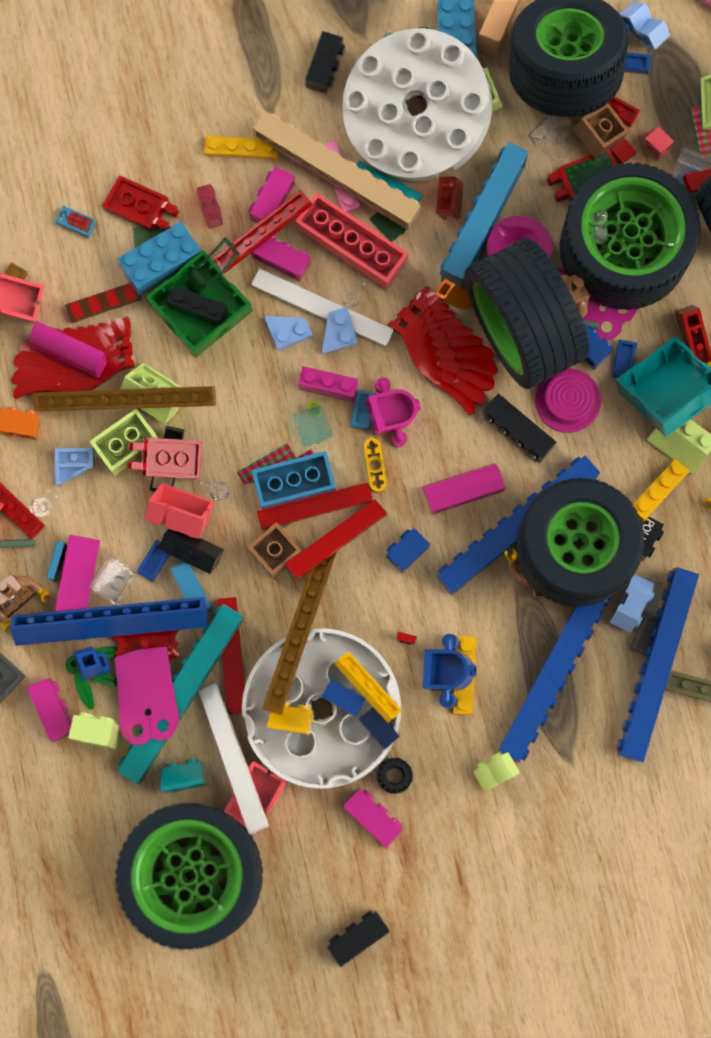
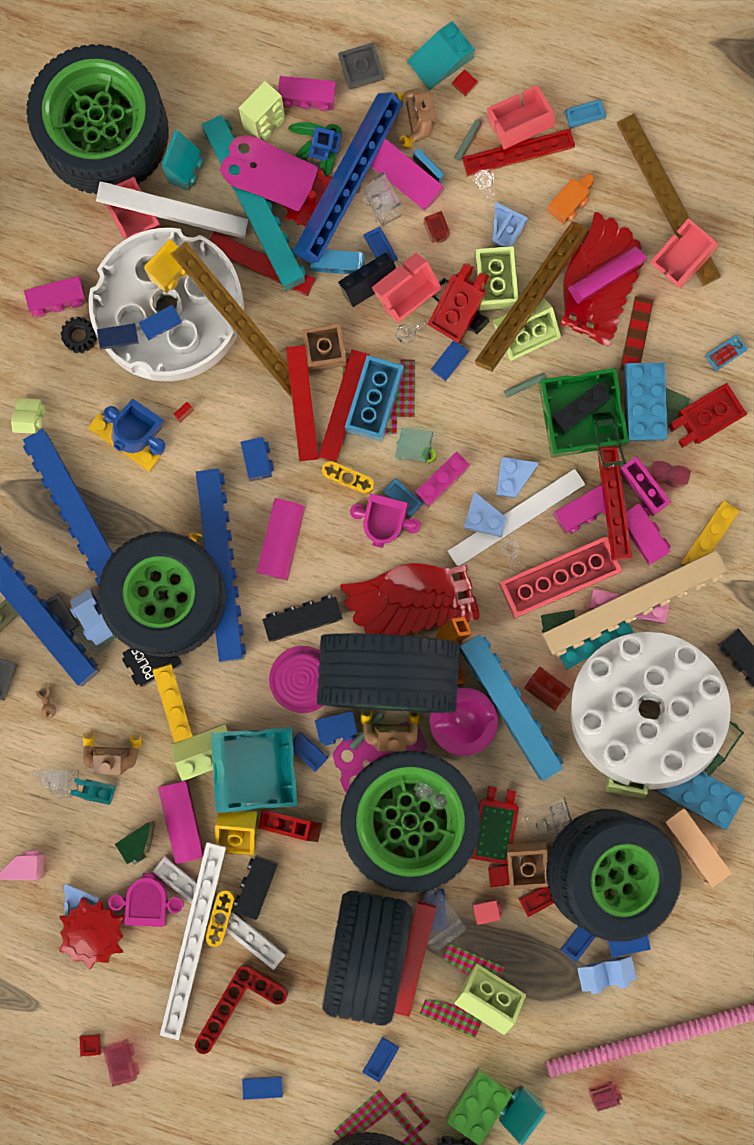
camera: 120 degrees right, 5 degrees up
yellow plate [334,652,403,723] -> none
none -> clear red brick [424,211,450,243]
none -> blue tile [431,341,469,382]
none -> sand green piece [504,373,547,398]
none -> dark pink brick [620,456,671,517]

